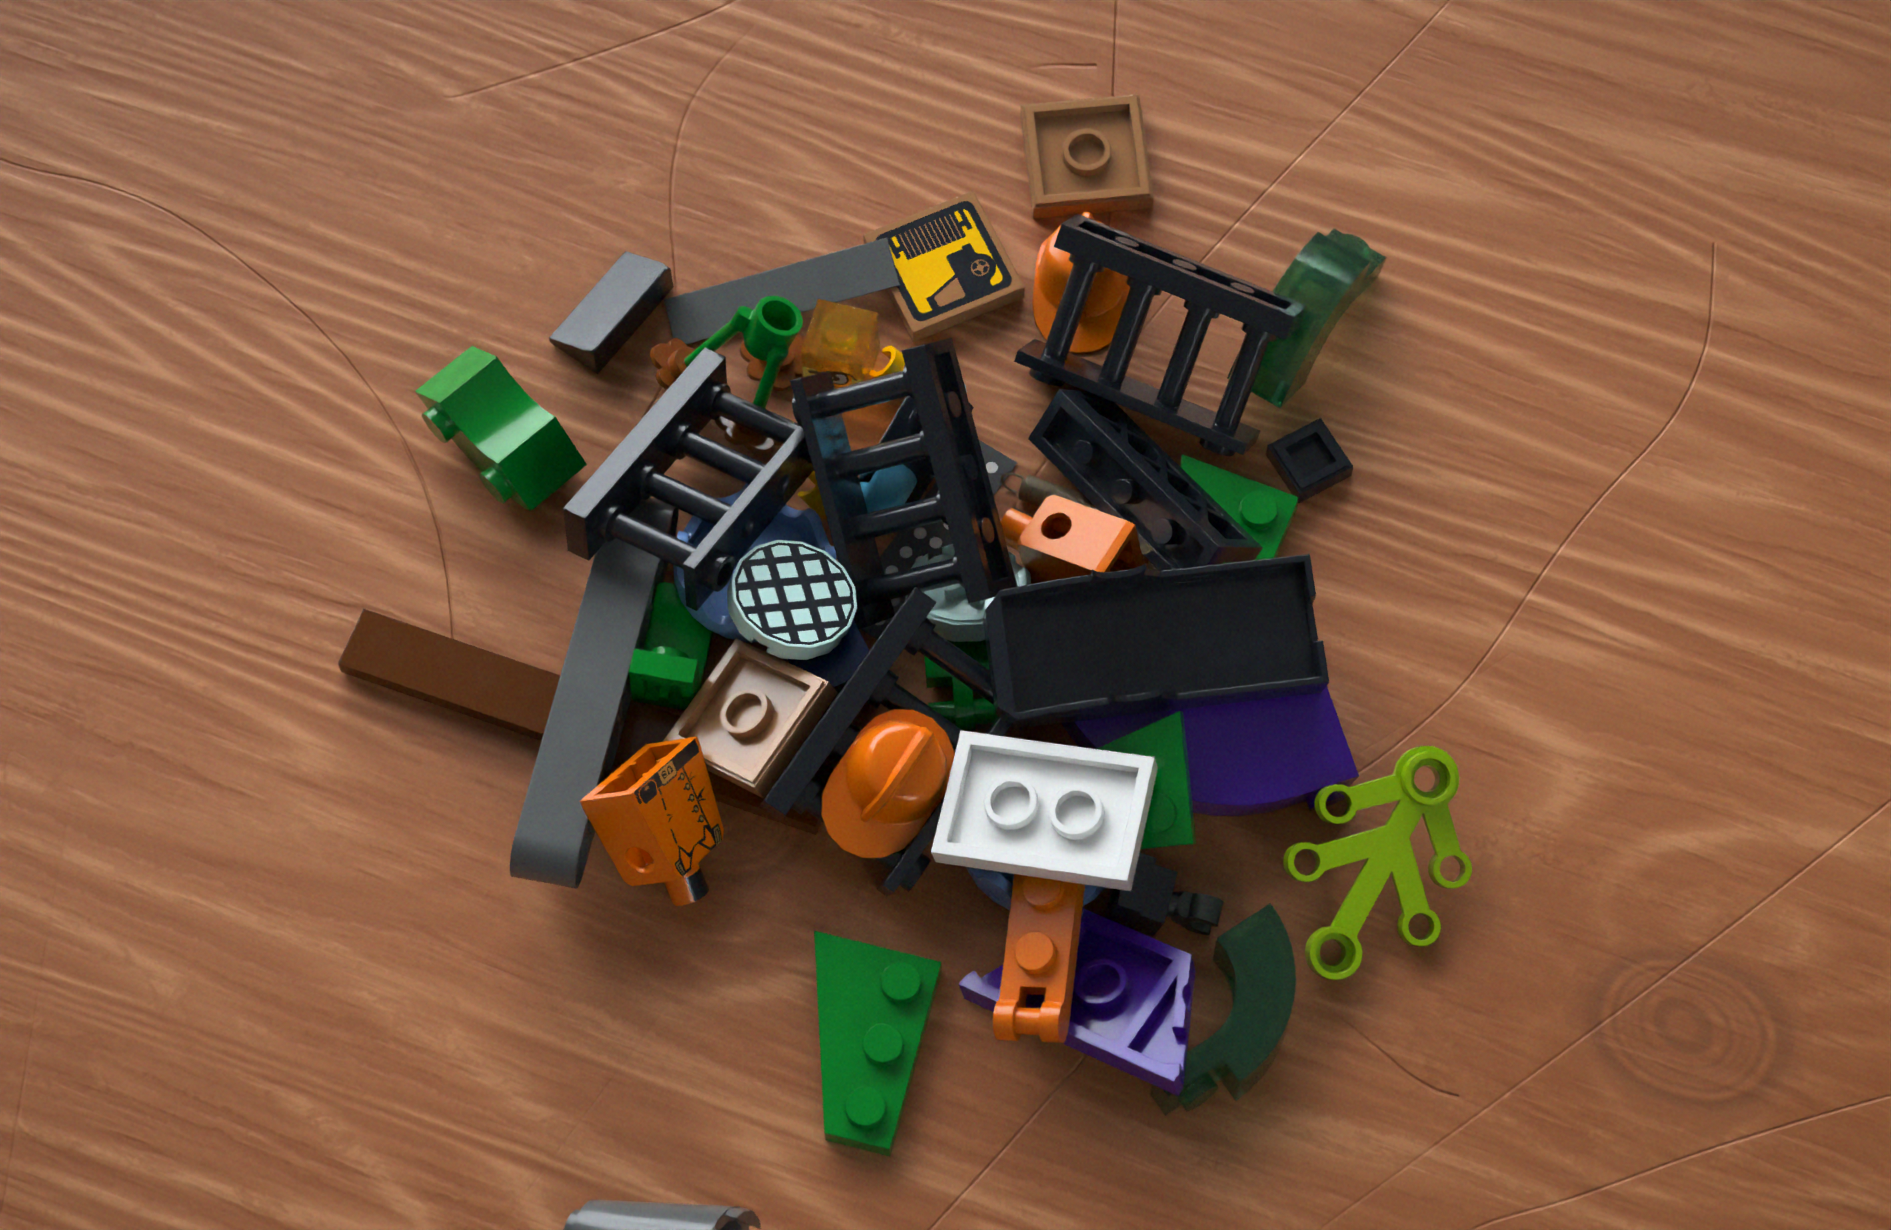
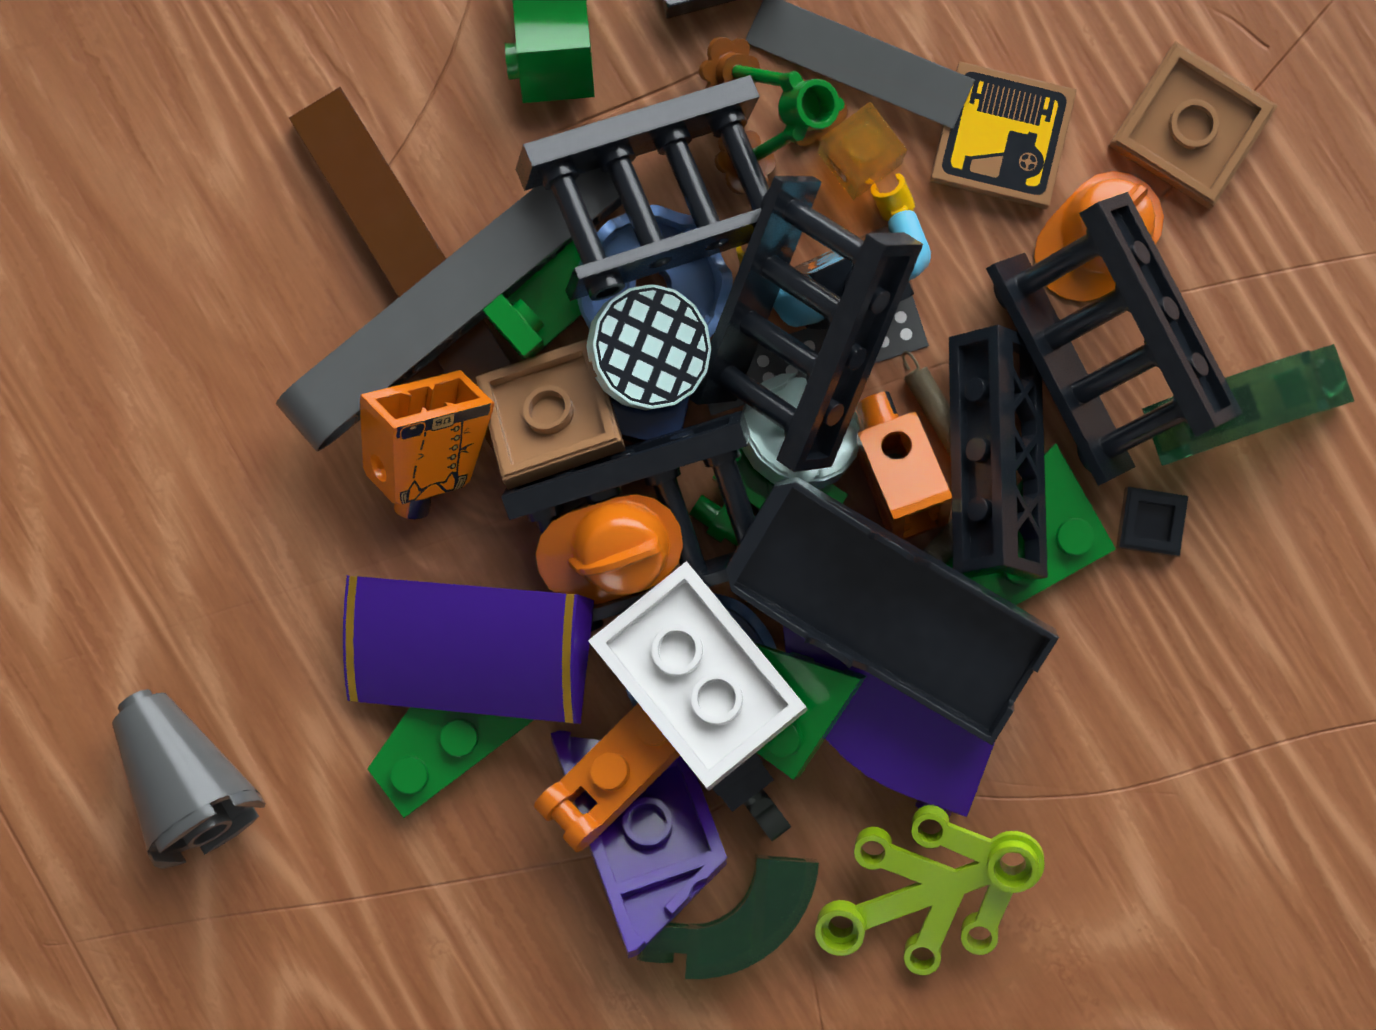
camera: 35 degrees right, 20 degrees up
none -> dark purple slope [343,575,594,724]

